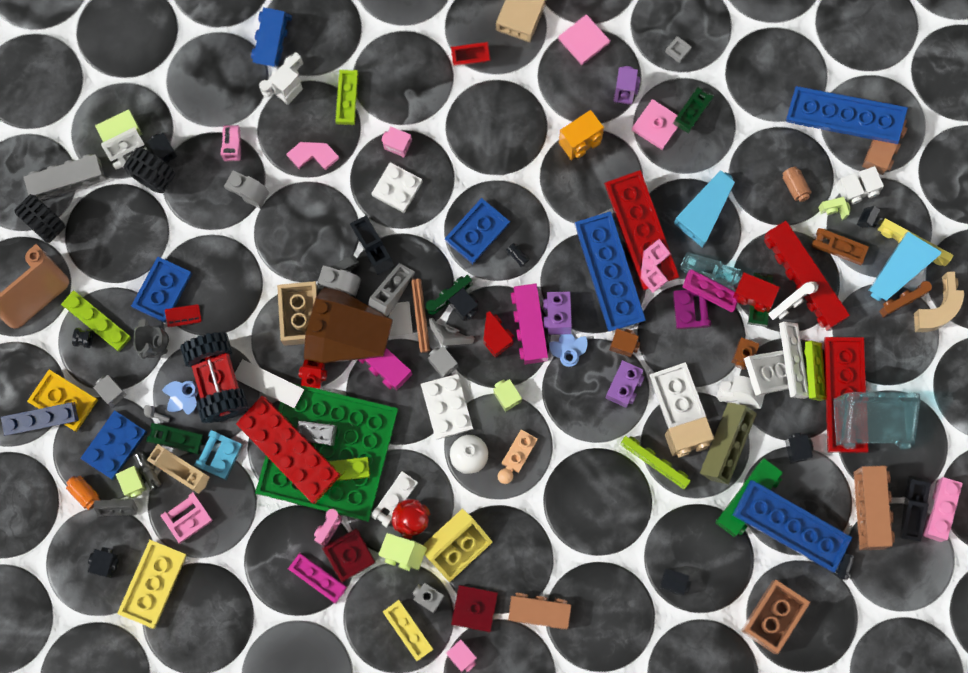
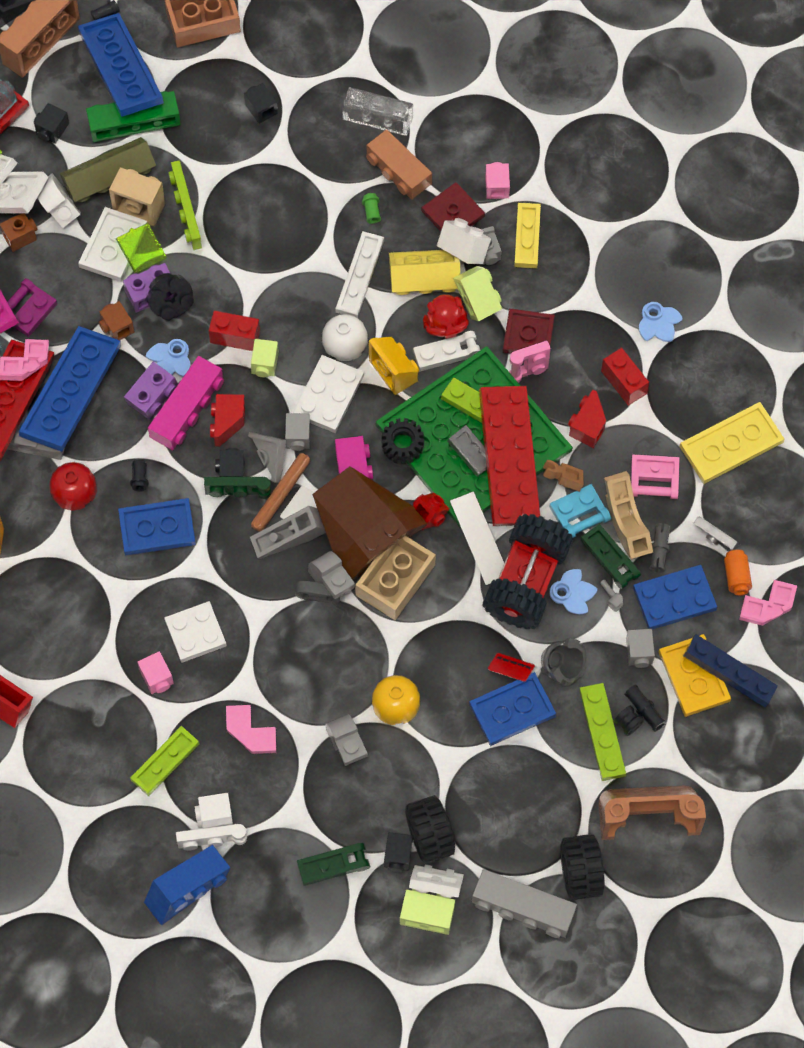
camera: 145 degrees left, 10 degrees down
black brick [88,547,119,578] -> none
yellowish green brick [116,466,147,499] -> none
bright pink leg [221,125,241,161] -> none
dark pink tile [288,553,348,604] -> none
black slope [350,215,394,275] -> none
light nougat plate [498,430,538,484] -> none
none -> red cylinder [49,462,97,511]
none -> clear neon green piece [116,223,167,273]
none -> black plate [146,273,194,320]
none -> red brick [209,311,260,351]
none -> dark green plate [297,843,371,886]
none -> white tile [336,231,384,318]
none -> clear brick [343,87,413,136]
none -> bright green pin [362,193,381,224]
none -> yellow slope [369,337,419,395]
none -> yellow cylinder [372,675,420,725]
none -> black tyre [382,418,424,464]
none -> white piece [437,218,491,264]
none -> medium nougat plate [543,460,584,492]
none -> red slope [568,390,606,449]
none -> red brick [601,348,649,406]
none -> black pin [624,685,666,732]
none -> light blue plate [639,302,682,342]
none -> bright pink tile [739,580,797,626]

